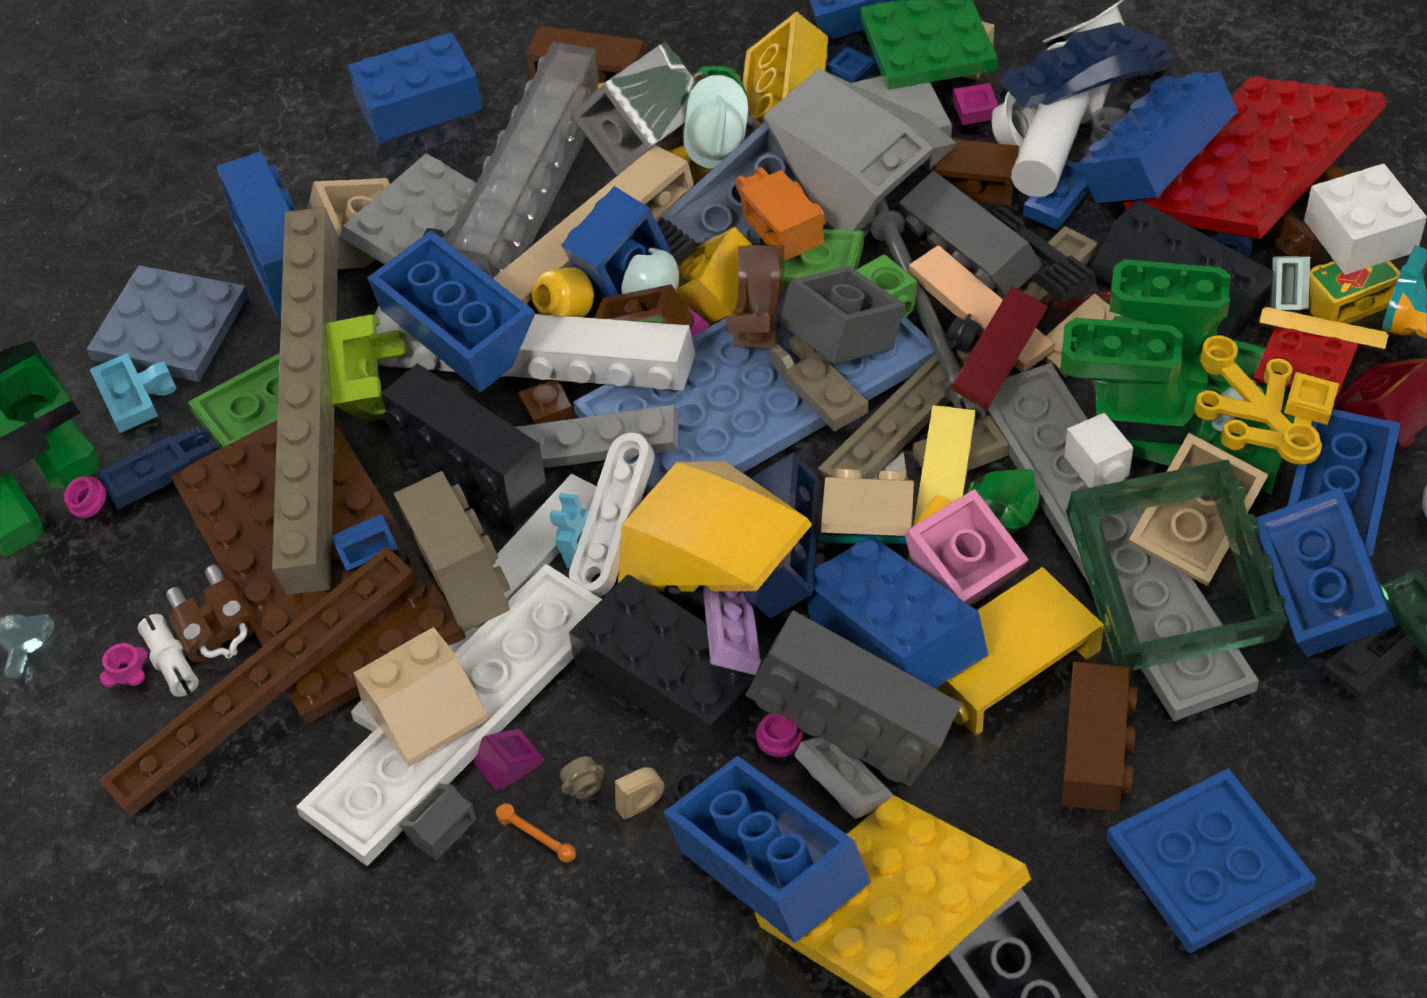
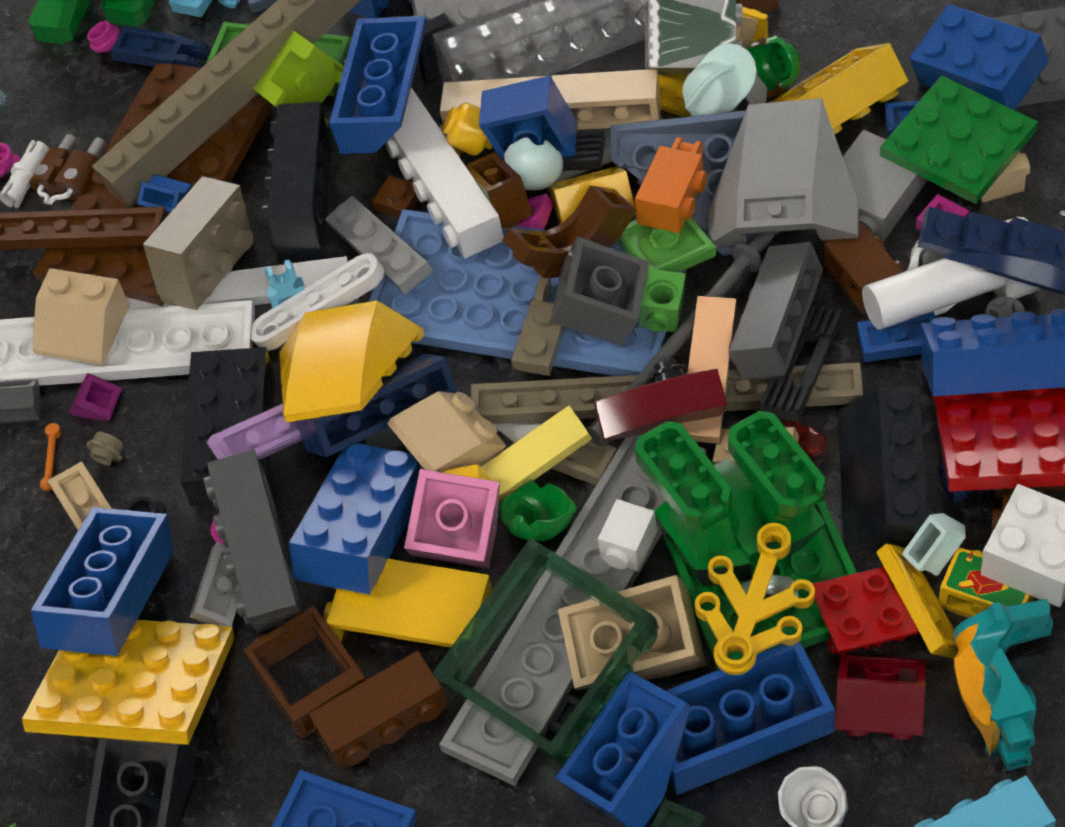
camera: 55 degrees right, 5 degrees up
tan tile [615,767,664,819] -> none
yellow tile [1284,372,1339,425] -> none
none -> tan plate [48,461,112,530]
none -> reddish brown window [243,606,366,740]

